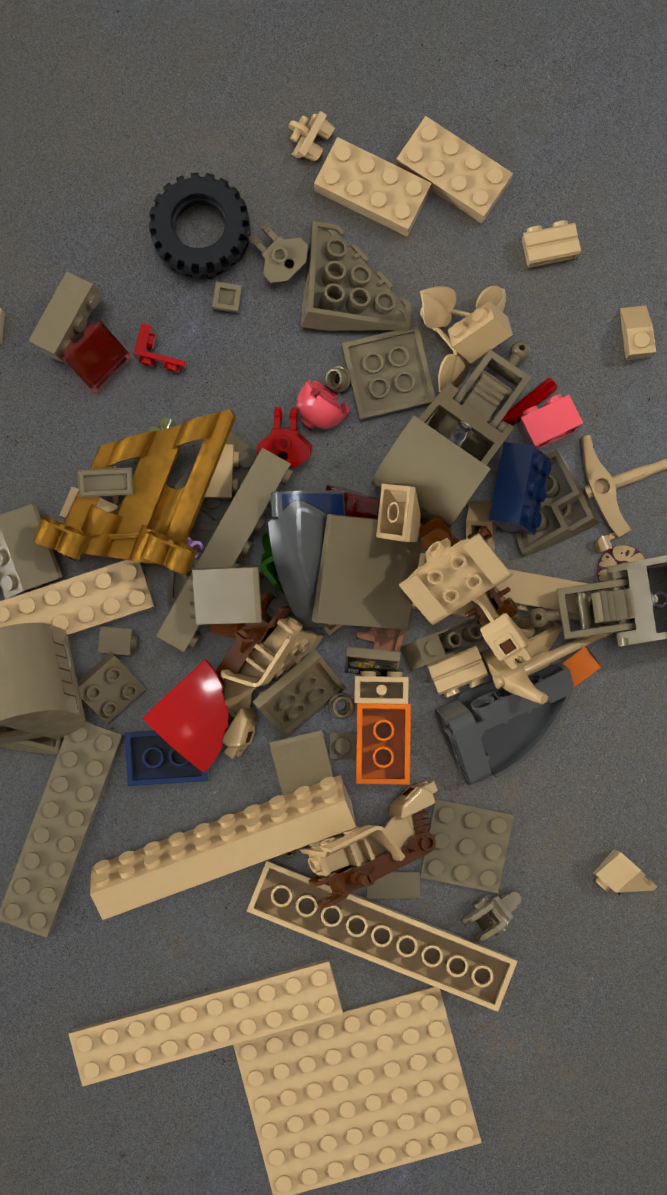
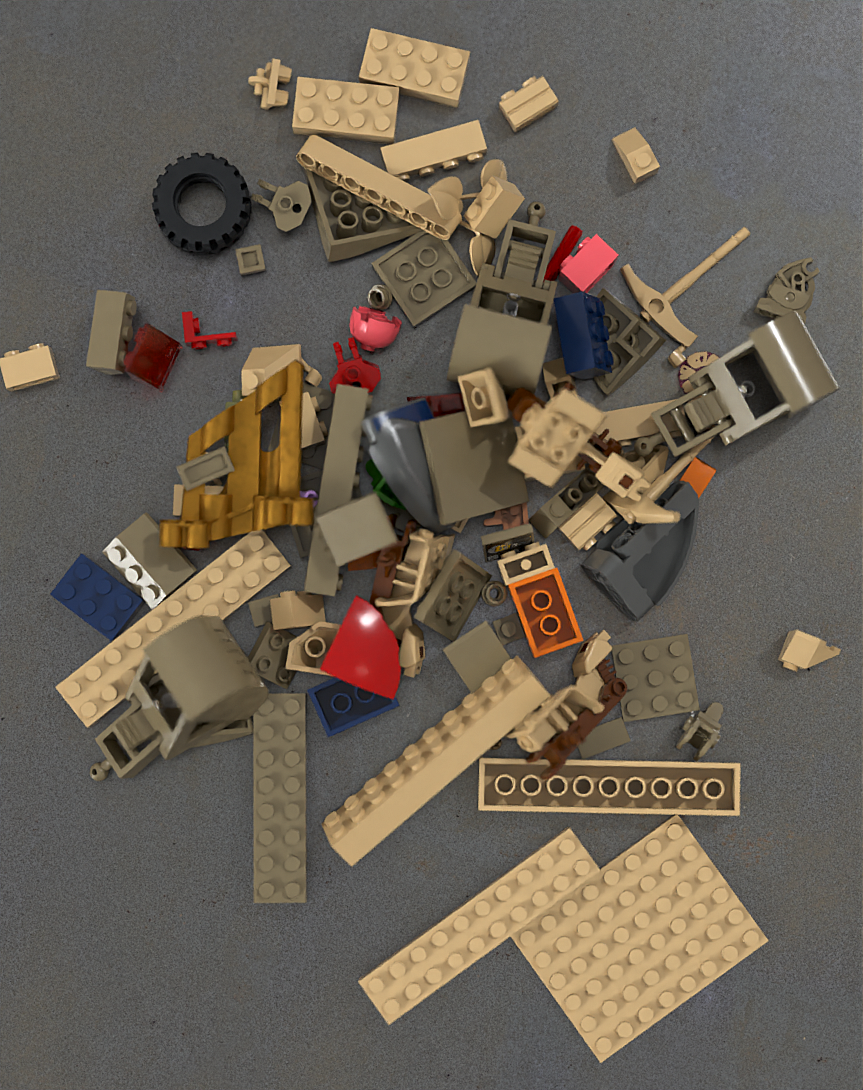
camera: 25 degrees left, 0 degrees up
none -> tan slope [242,344,301,397]
none -> tan brick [270,591,326,630]
none -> tan slope [285,621,341,677]
none -> tan beam [296,135,462,240]
none -> tan hand [301,358,322,387]
none -> tan brick [381,120,487,182]

